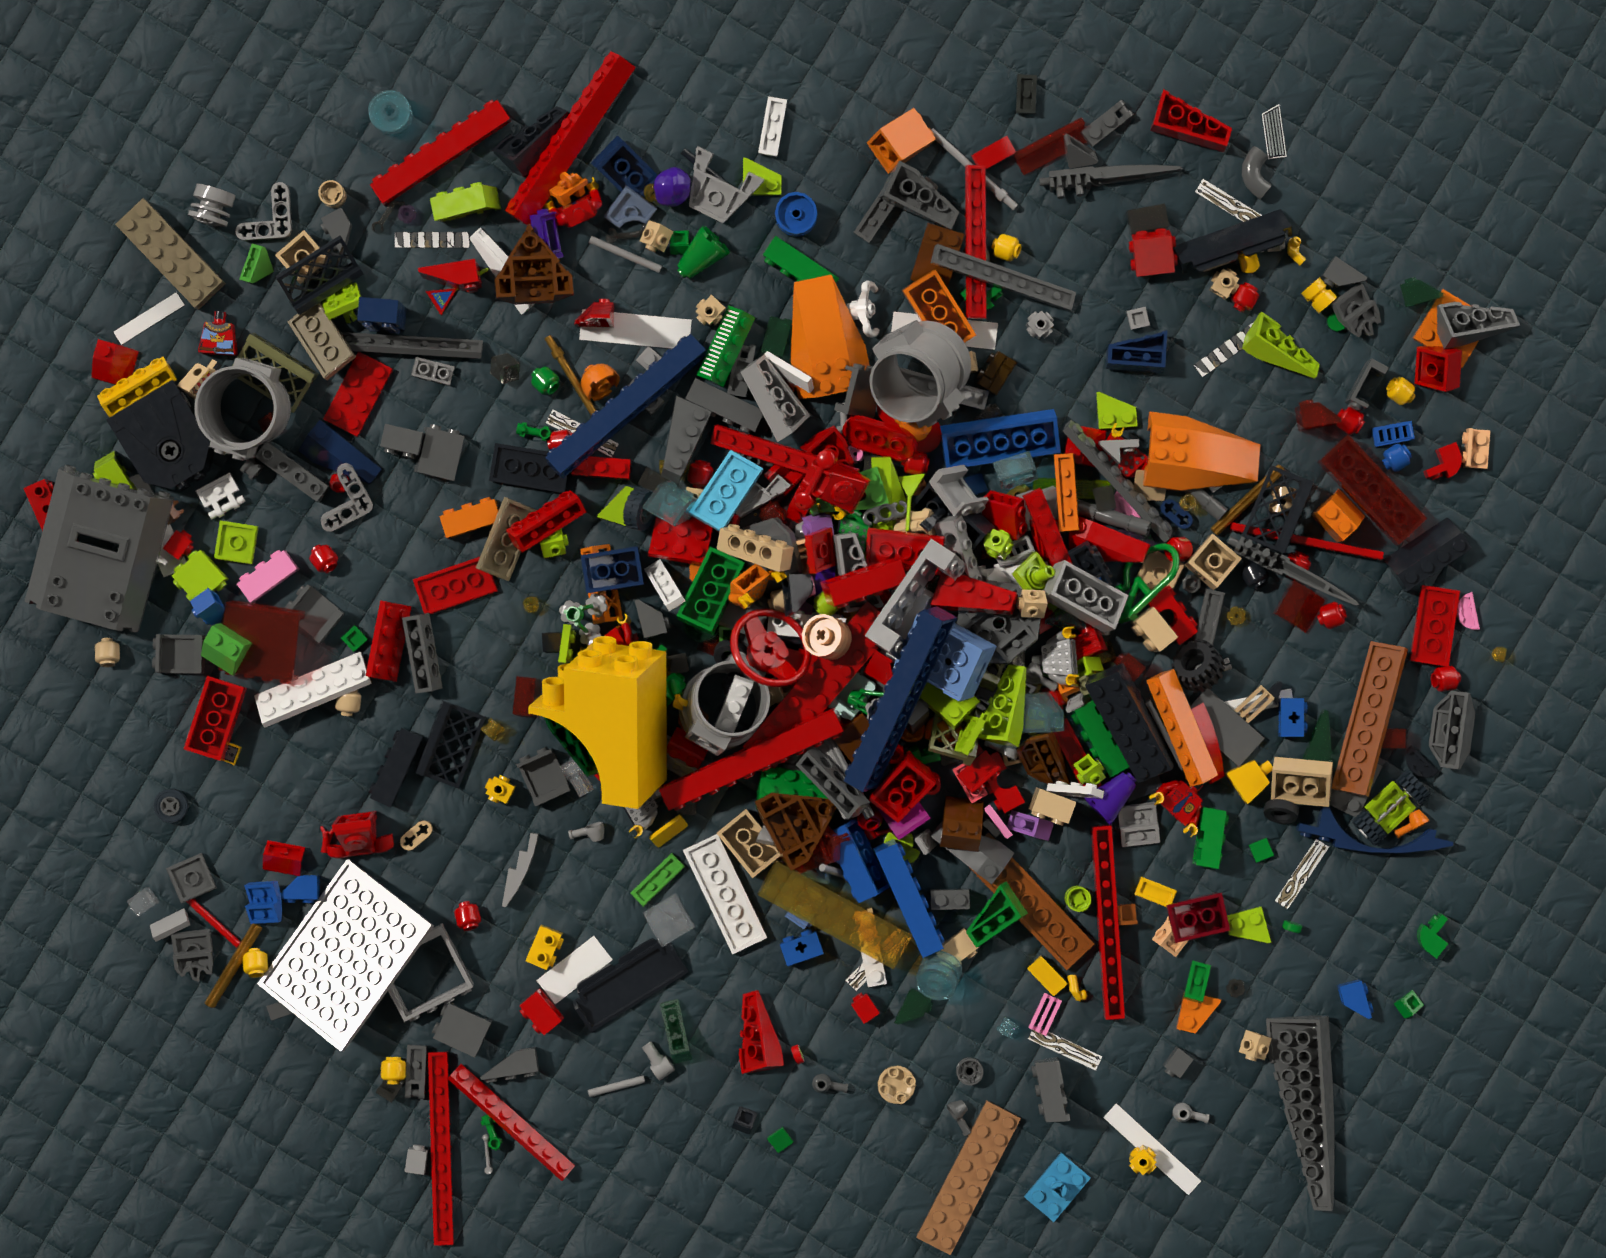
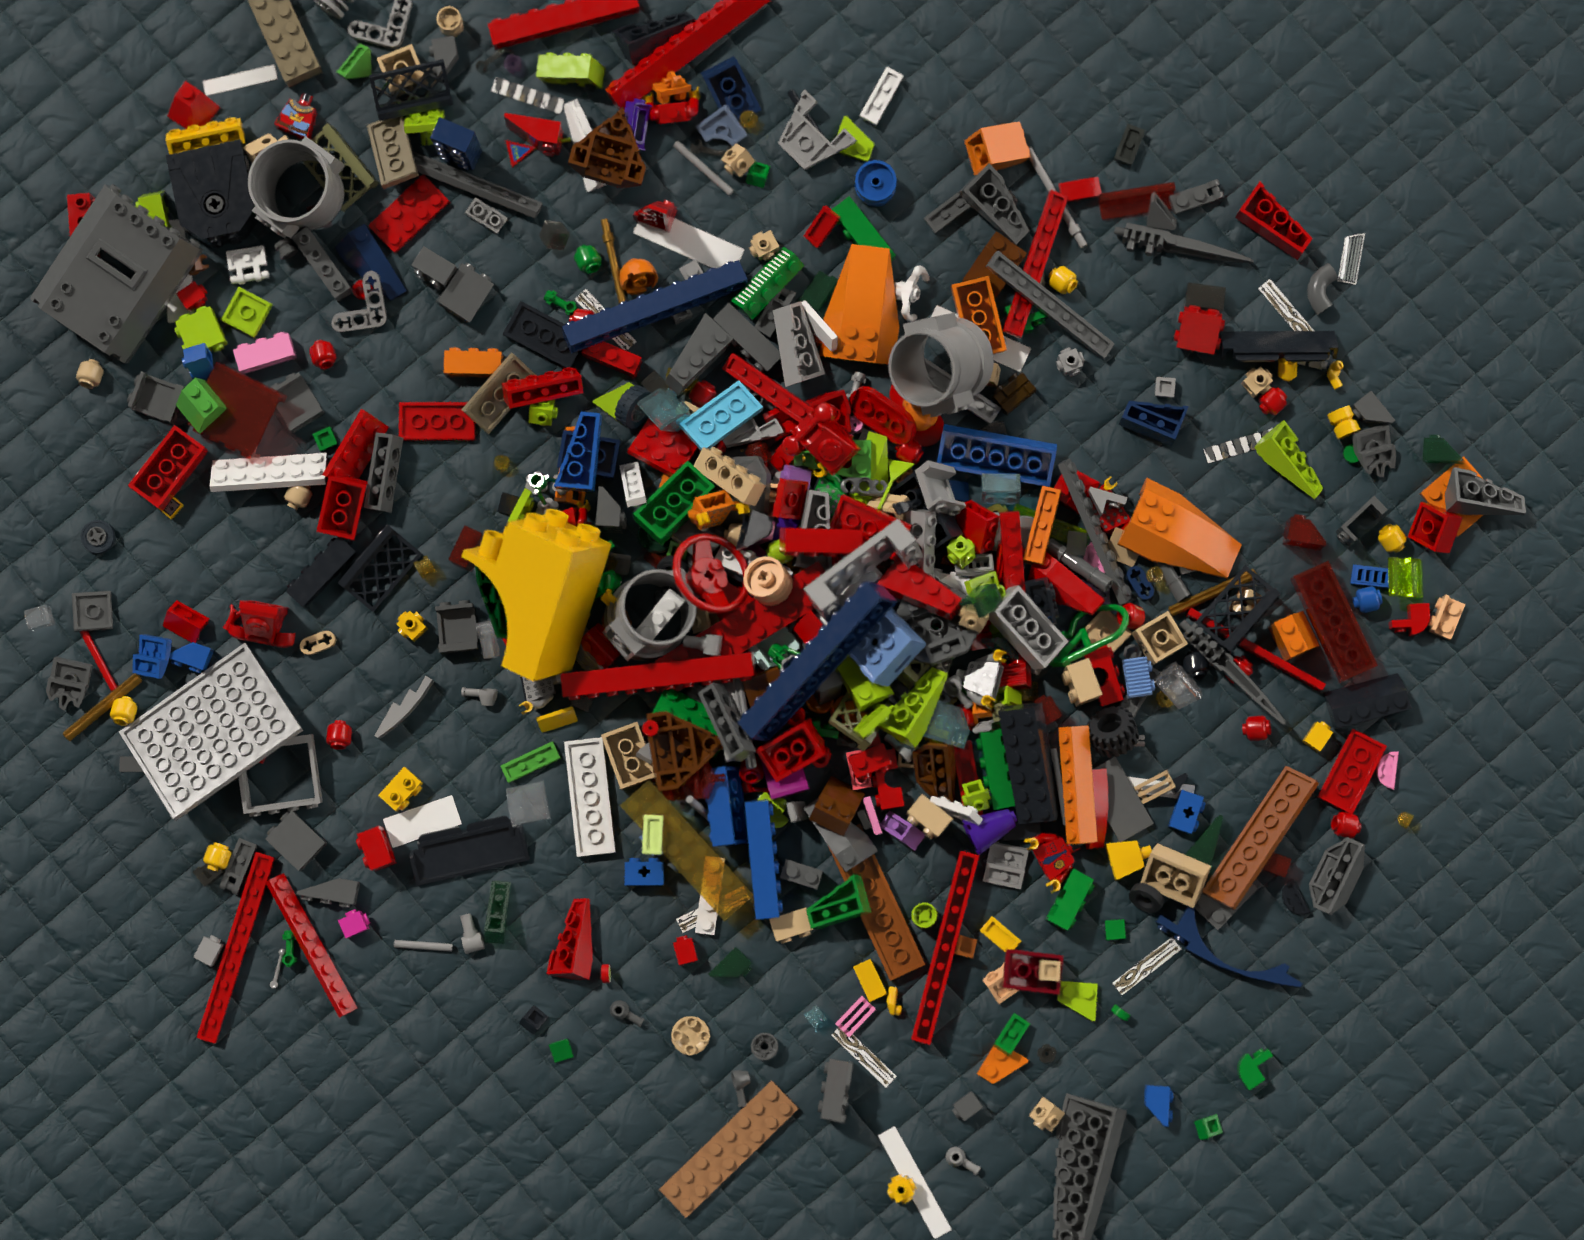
camera: 20 degrees right, 5 degrees down
light grey tile [150,908,190,942] -> none
dark purple piece [654,167,690,207] -> none
green cone [677,226,730,278] -> none
dark grey panel [834,363,877,418] -> none
clear light blue wheel [915,951,962,1000] -> none
dark azure plate [1024,1153,1091,1222] -> none
lime wing [1096,392,1137,429] -> none
clear red slope [1273,580,1325,633] -> none
red head [1335,406,1365,435] -> none
plate [1352,770,1431,846] -> none
orange bar [1394,809,1430,839] -> none
none -> red slope [316,476,368,540]
none -> dark pink brick [338,909,370,938]
none -> blue wedge [554,412,602,493]
none -> red piece [642,720,658,736]
none -> yellowish green tile [642,815,663,855]
none -> light grey pin [683,634,723,656]
none -> red tile [803,205,840,248]
none -> clear green panel [959,583,1003,618]
none -> tan plate [1039,960,1061,981]
none -> medium blue brick [1122,656,1155,699]
none -> clear slope [1154,662,1202,709]
none -> yellow brick [1302,721,1333,753]
none -> clear neon green slope [1388,557,1423,598]

